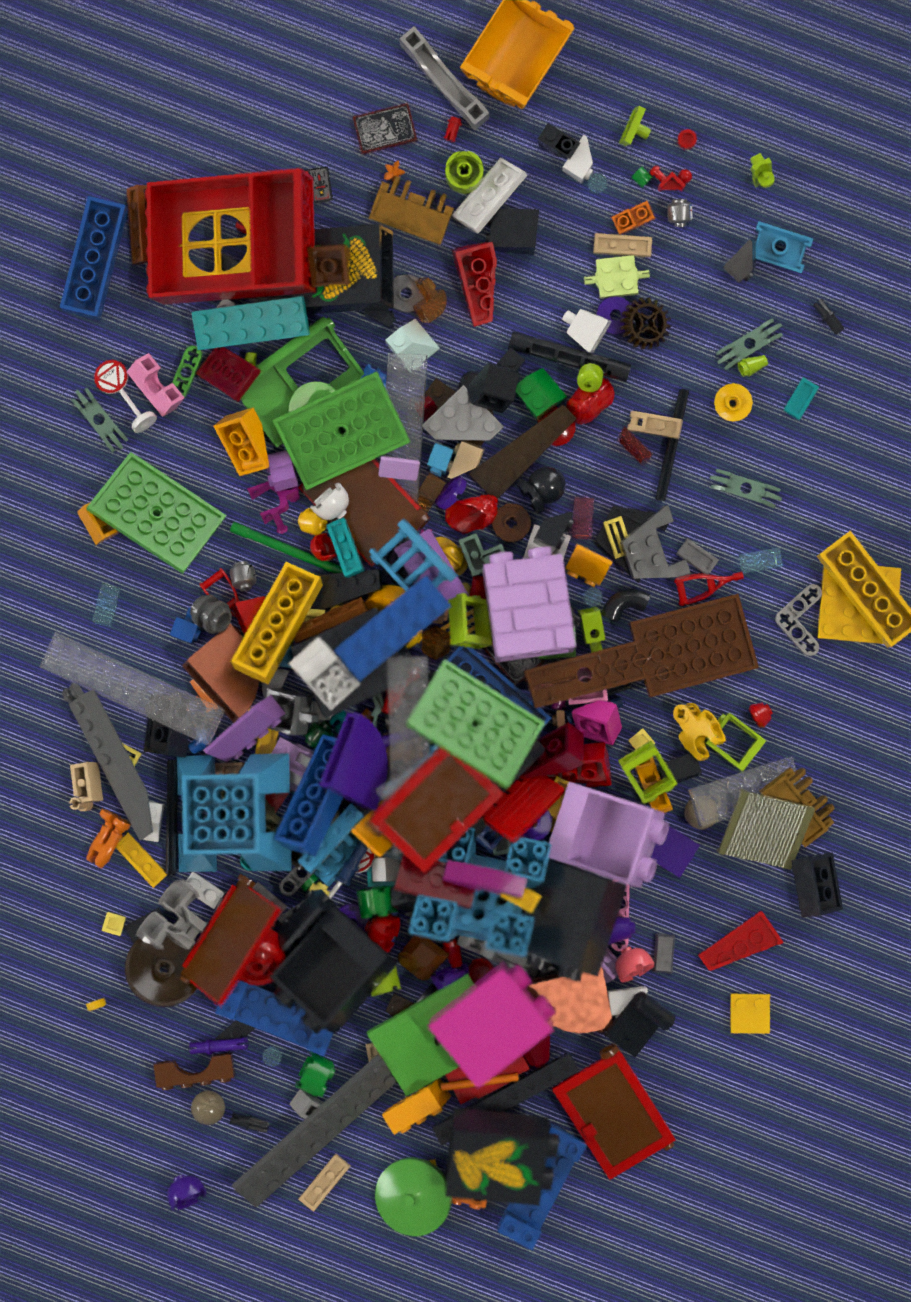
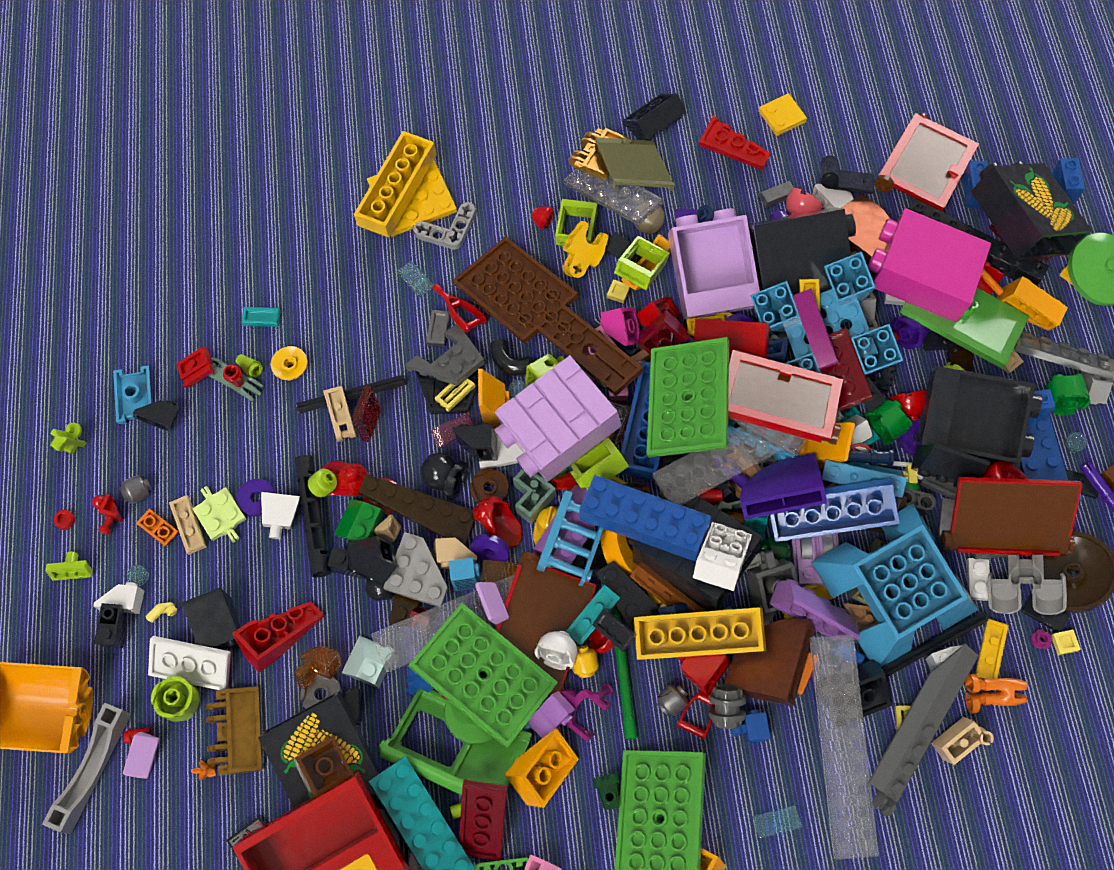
camera: 115 degrees left, 20 degrees down
tile [353,103,417,155] -> none
reddish brown slope [398,935,449,981] -> none
red hair [468,958,495,983] -> none
dark brown gear [620,297,671,350] -> none
green hose [631,167,652,188] -> none
sand green piece [710,469,782,509] -> none
black axle [813,298,844,335] -> none
none -> lavender slope [123,732,160,779]
none -> light yellow arm [146,602,177,623]
none -> red plate [176,346,215,388]
none -> red cone [223,364,244,387]
none -> tan slope [374,515,401,542]
none -> black plate [592,608,637,651]
none -> dark green plate [592,773,620,811]
none -> dark blue tile [658,603,688,615]
none -> dark blue plate [697,205,714,223]
none -> magenta plate [1031,629,1052,649]

